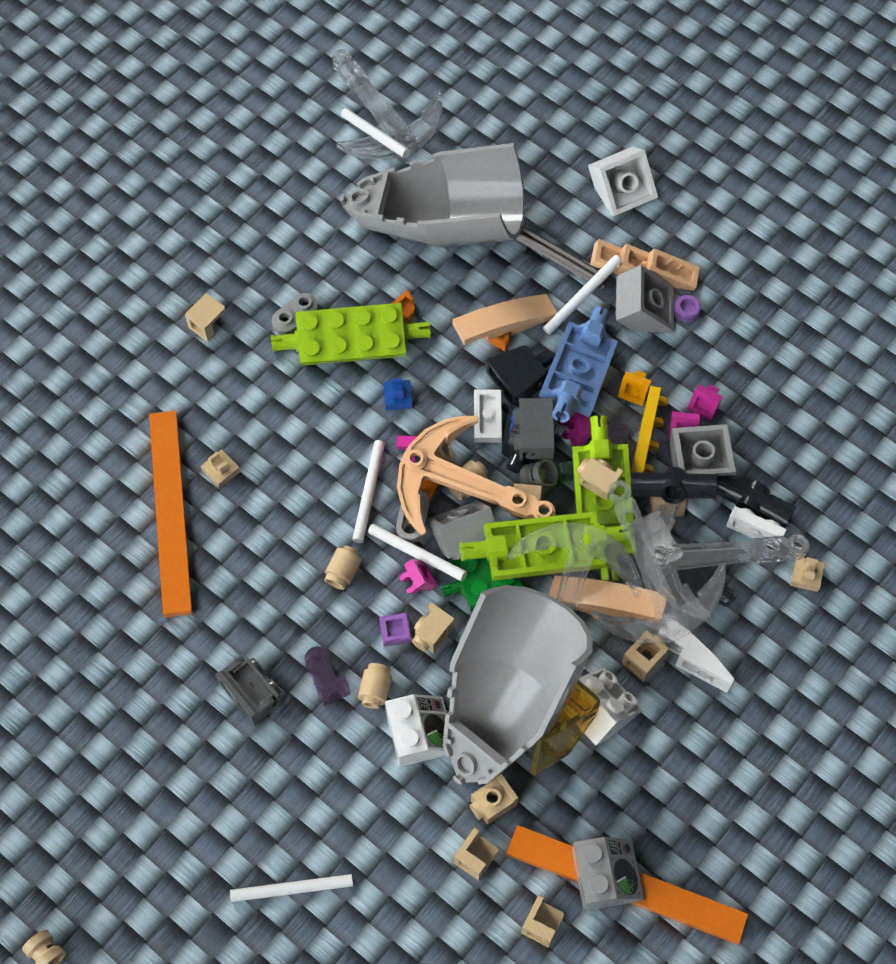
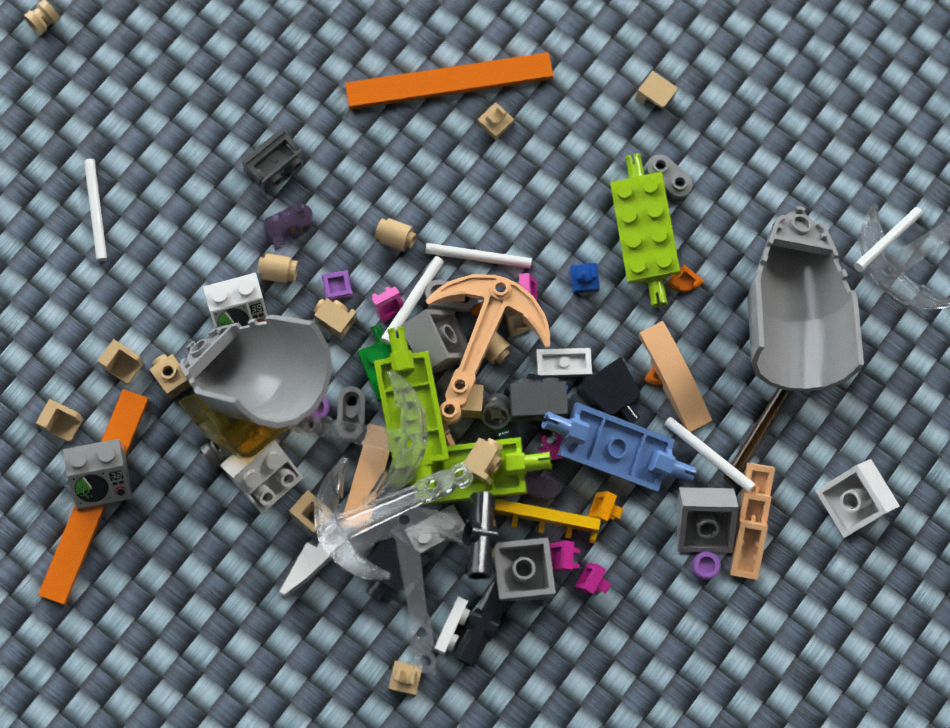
camera: 80 degrees right, 10 degrees up
none -> dark grey wheel [199,432,235,470]

